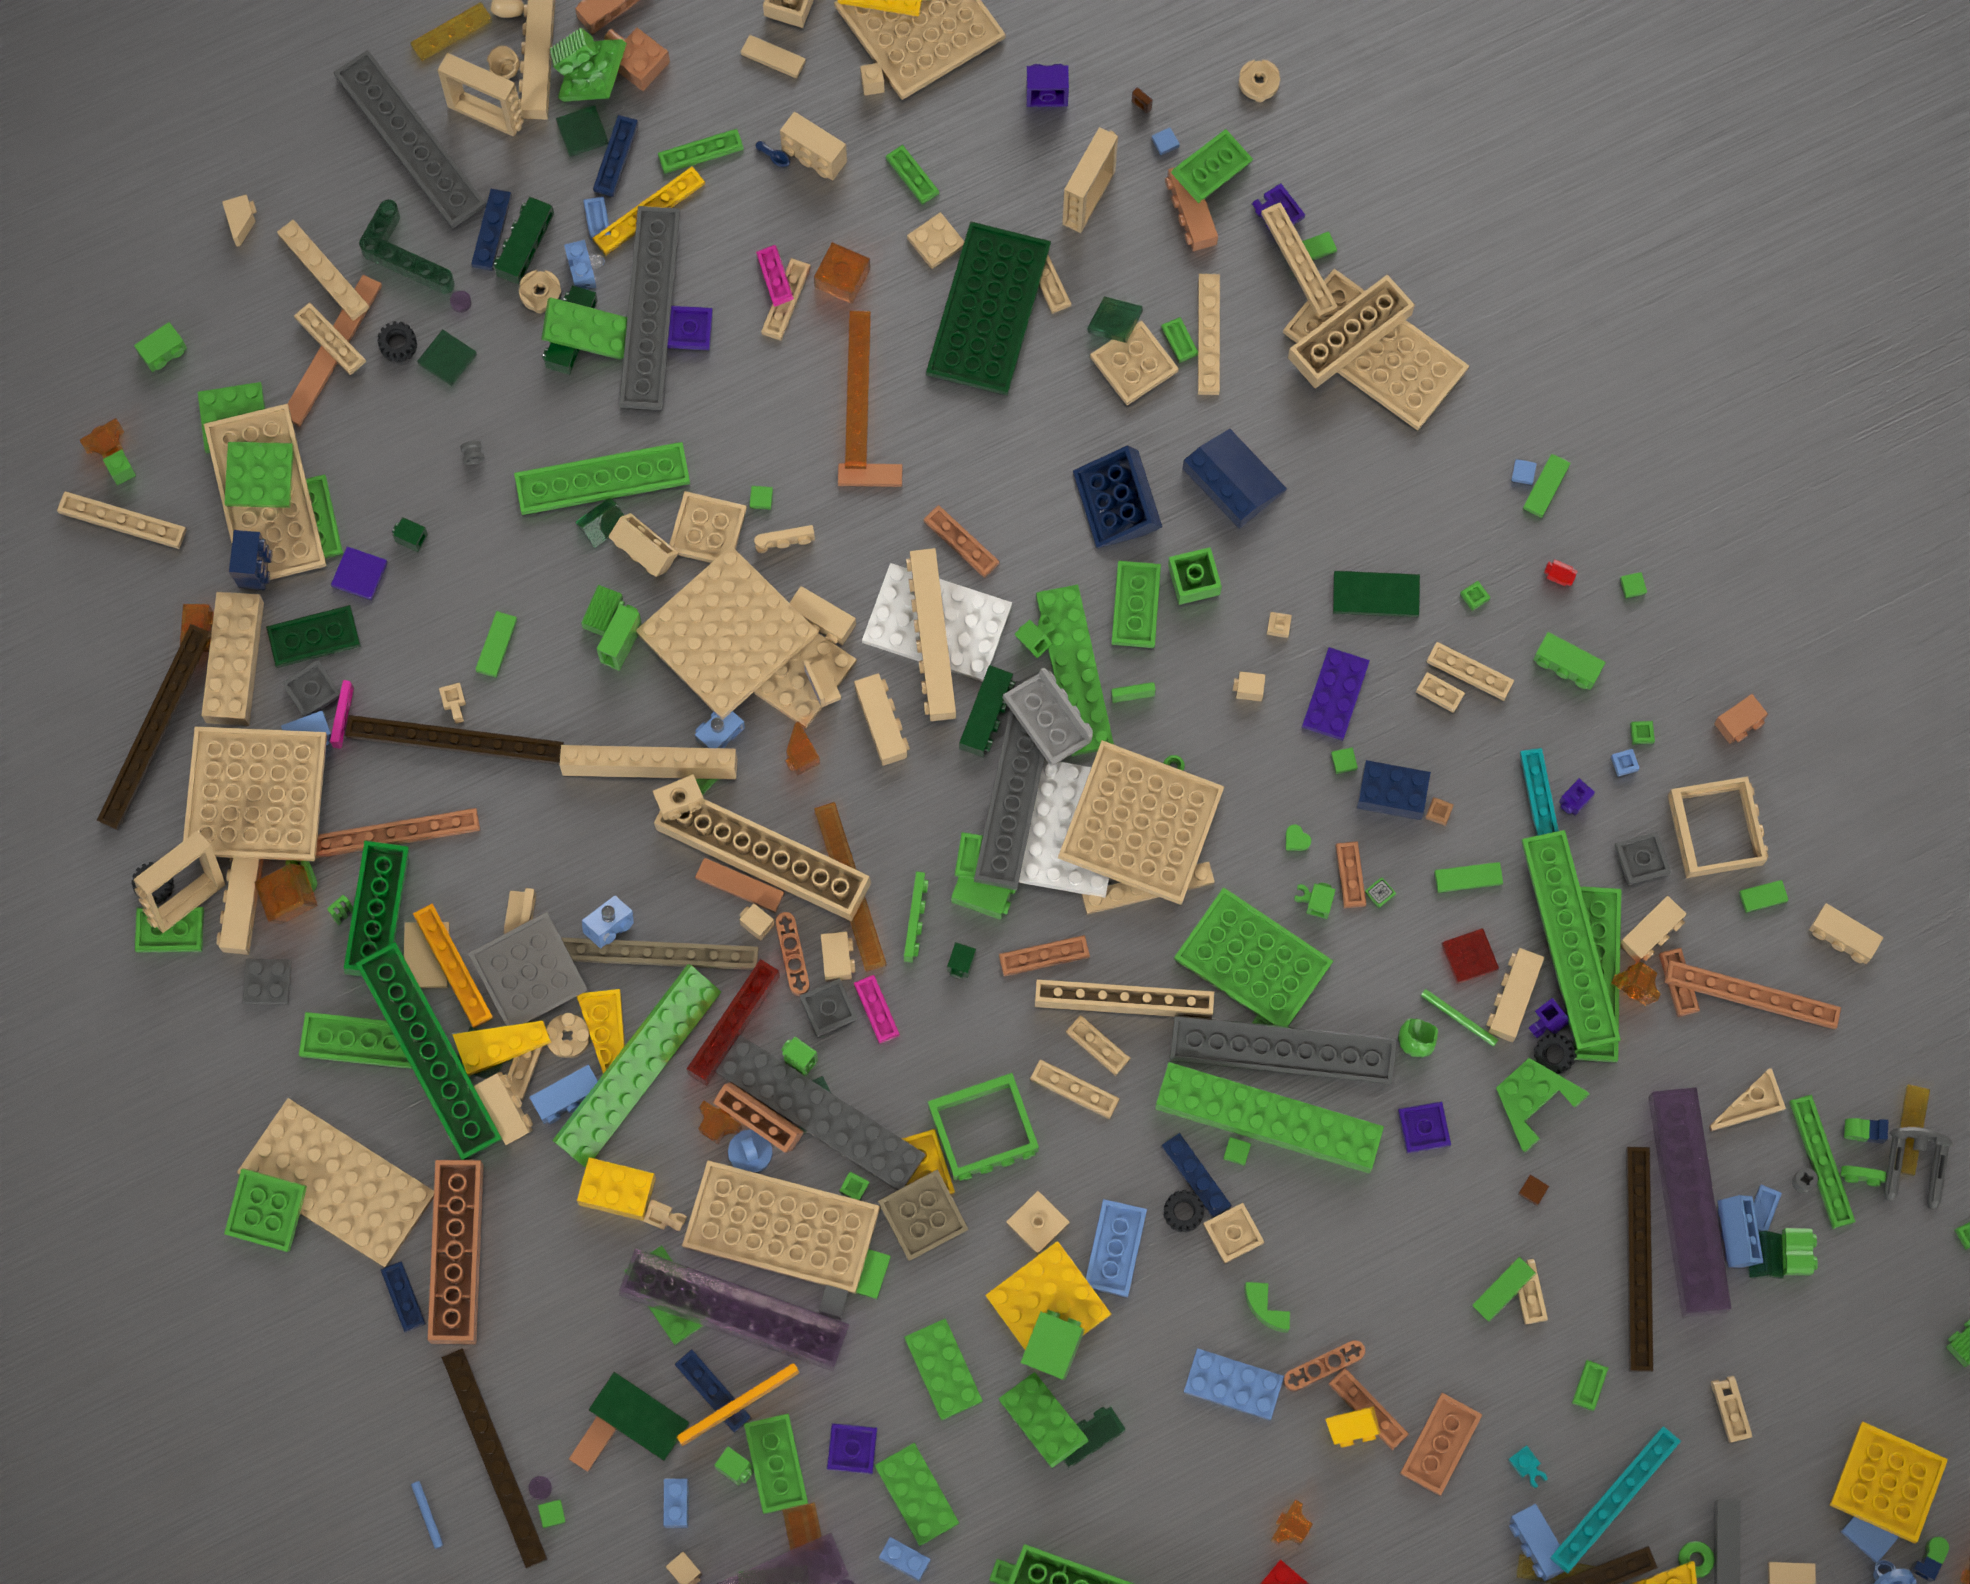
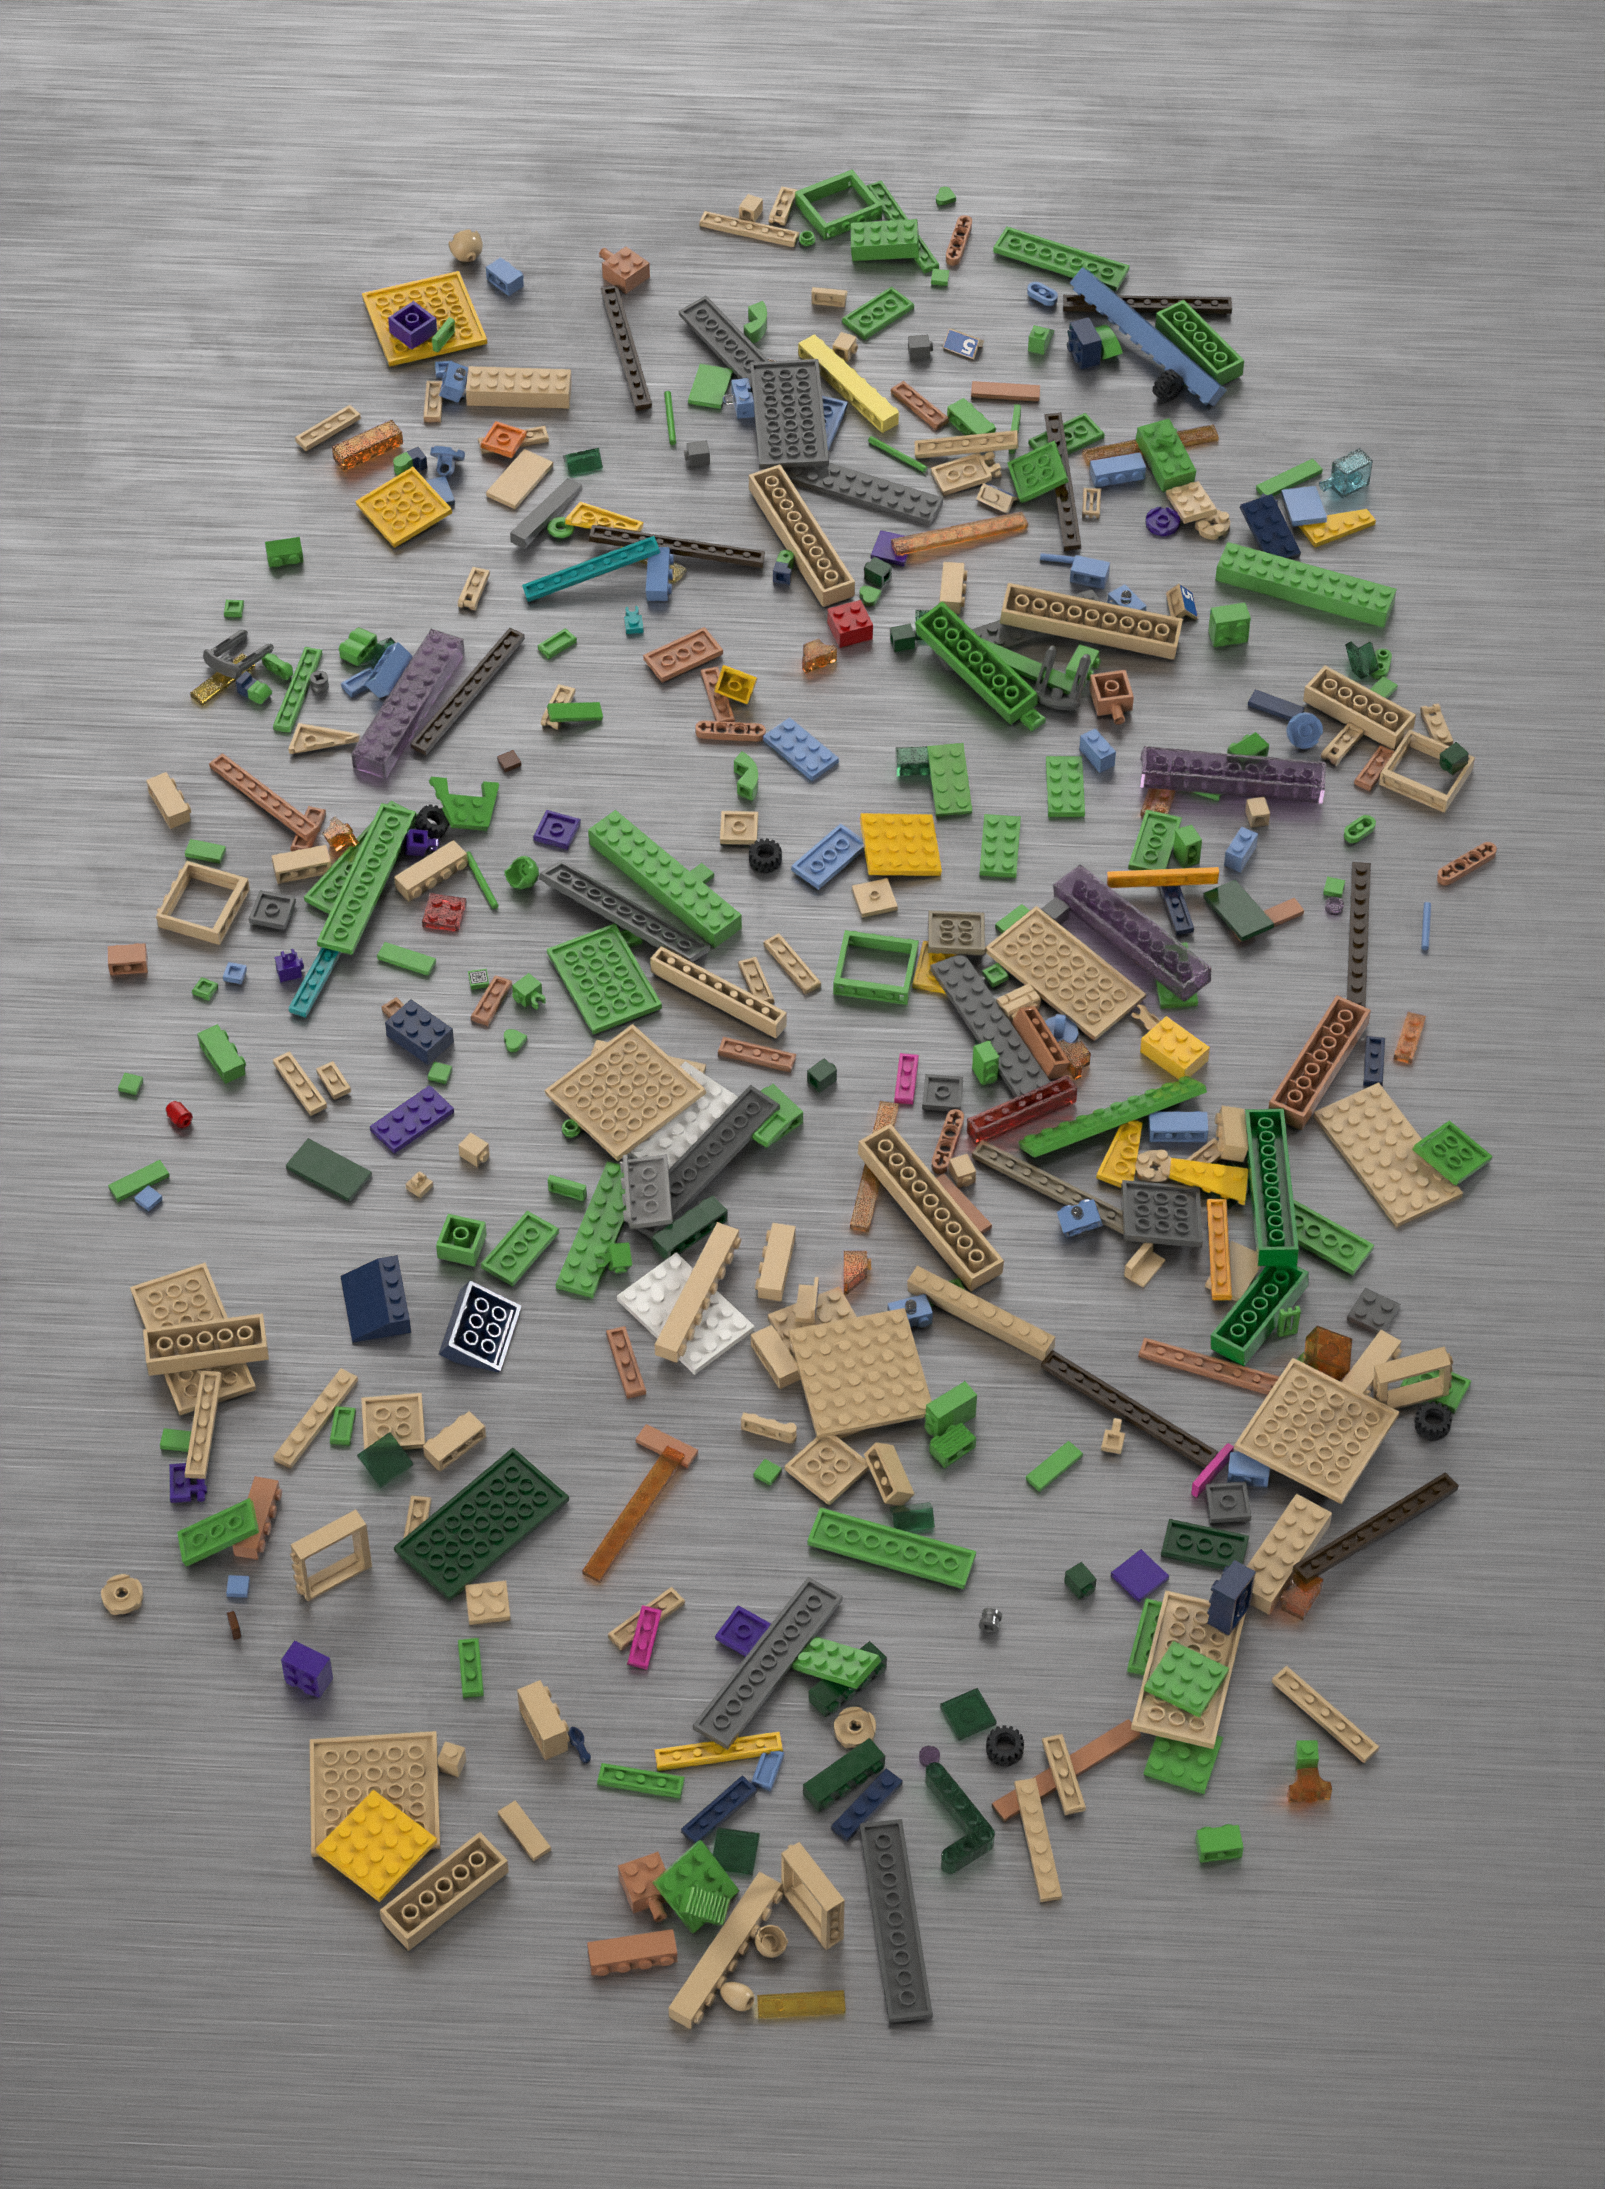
camera: 150 degrees left, 20 degrees down
tan slope [222,194,257,247] -> none
medium blue piece [564,240,605,290] -> none
tan brick [653,774,705,820] -> none
clear orange brick [814,242,871,304] -> none
tan brick [821,932,856,982] -> none
dark purple tile [827,1423,877,1474] -> none
bright green plate [904,871,929,963] -> none
bright green brick [1021,1310,1085,1380] -> none
dark blue plate [1161,1133,1232,1218] -> none
bright green tile [1460,581,1491,611] -> none
none -> tan brick [423,1411,486,1472]
none -> tan brick [996,983,1041,1022]
none -> clear orange plate [1393,1012,1426,1064]

